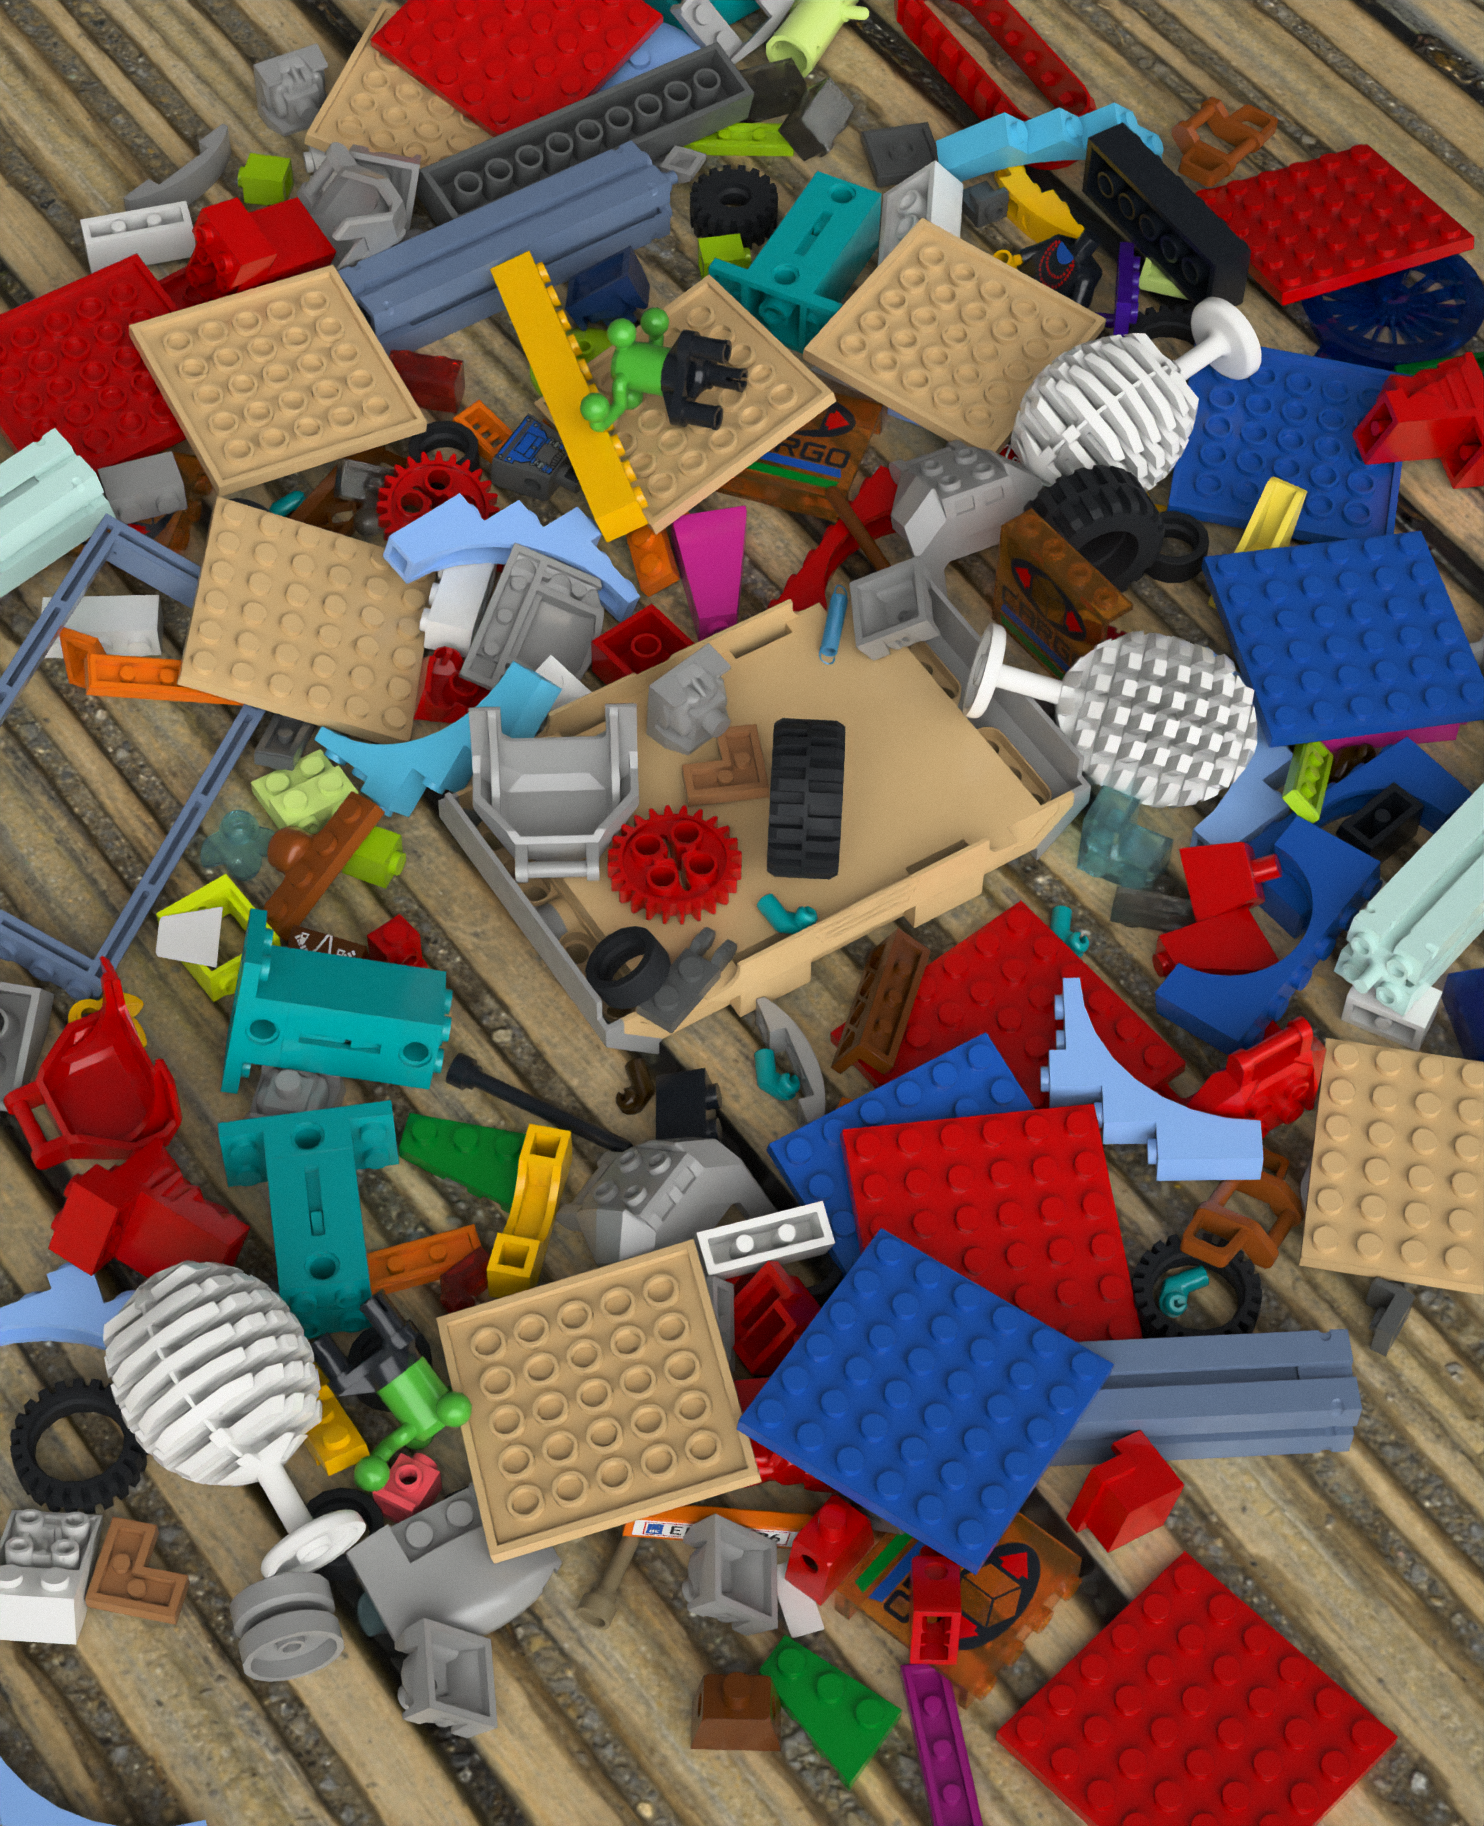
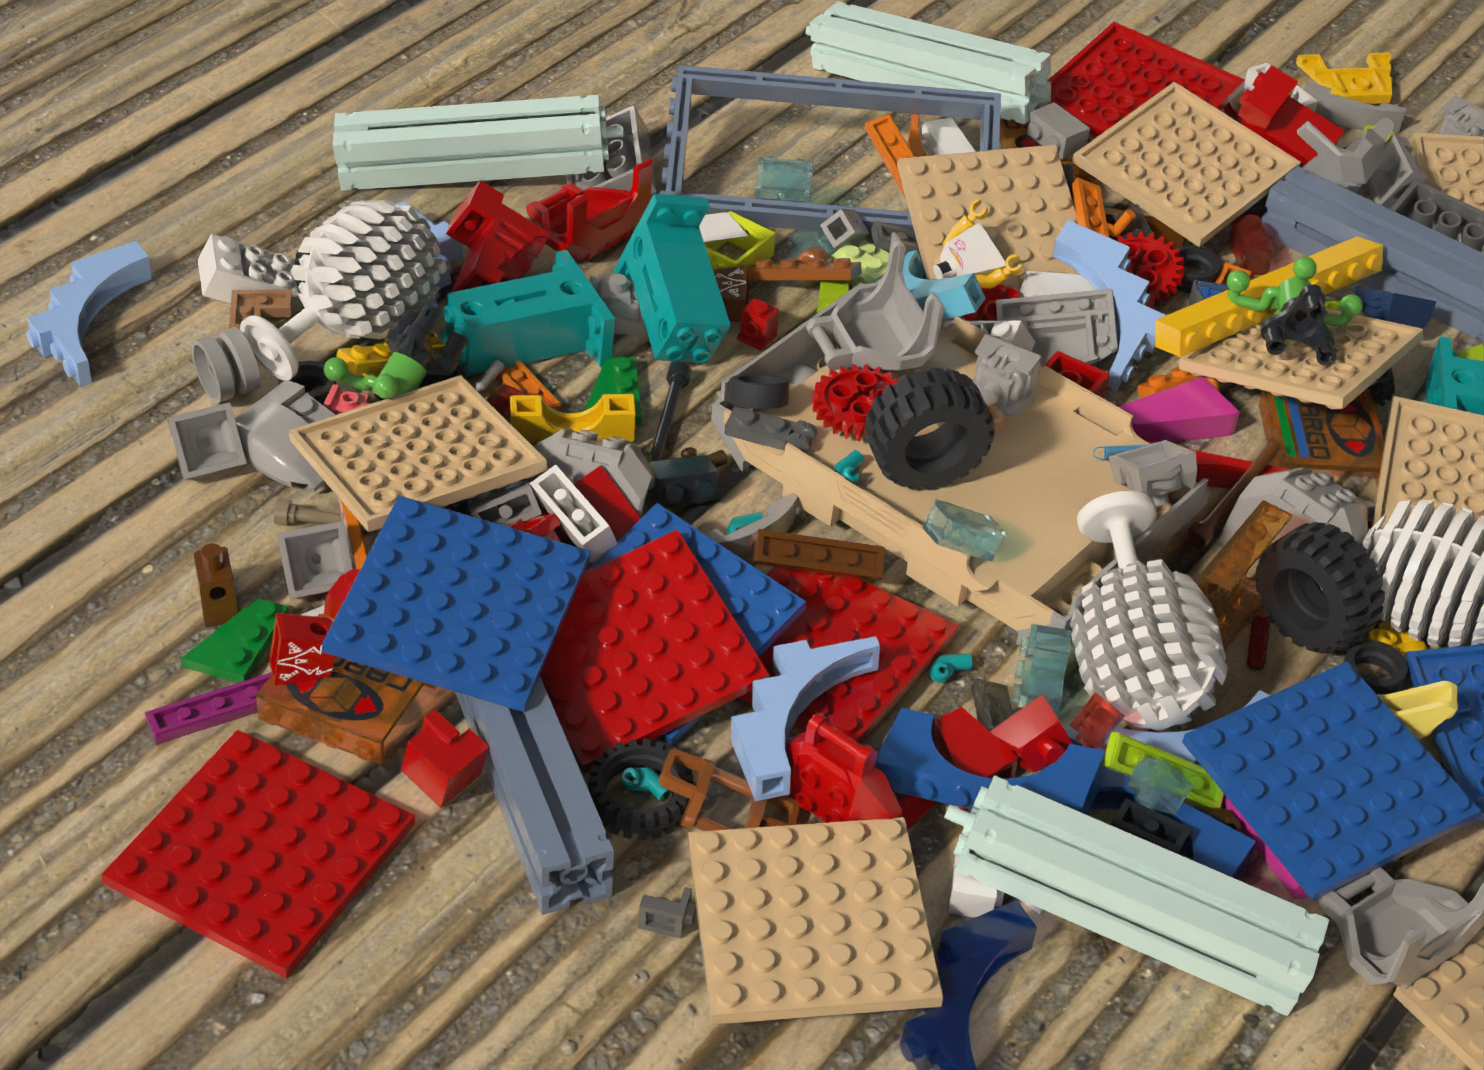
camera: 70 degrees right, 10 degrees down
none -> light grey piece [475,360,504,393]
none -> red slope [574,465,641,541]
none -> clear light blue brick [755,156,813,203]
none -> light grey brick [820,209,869,248]
none -> clear light blue brick [922,499,1006,562]
none -> torso [933,200,1024,289]
none -> clear red bracket [1069,692,1125,751]
none -> orange plate [1071,177,1136,238]
none -> clear light blue brick [1126,757,1193,814]
none -> yellow wing [1296,52,1392,105]

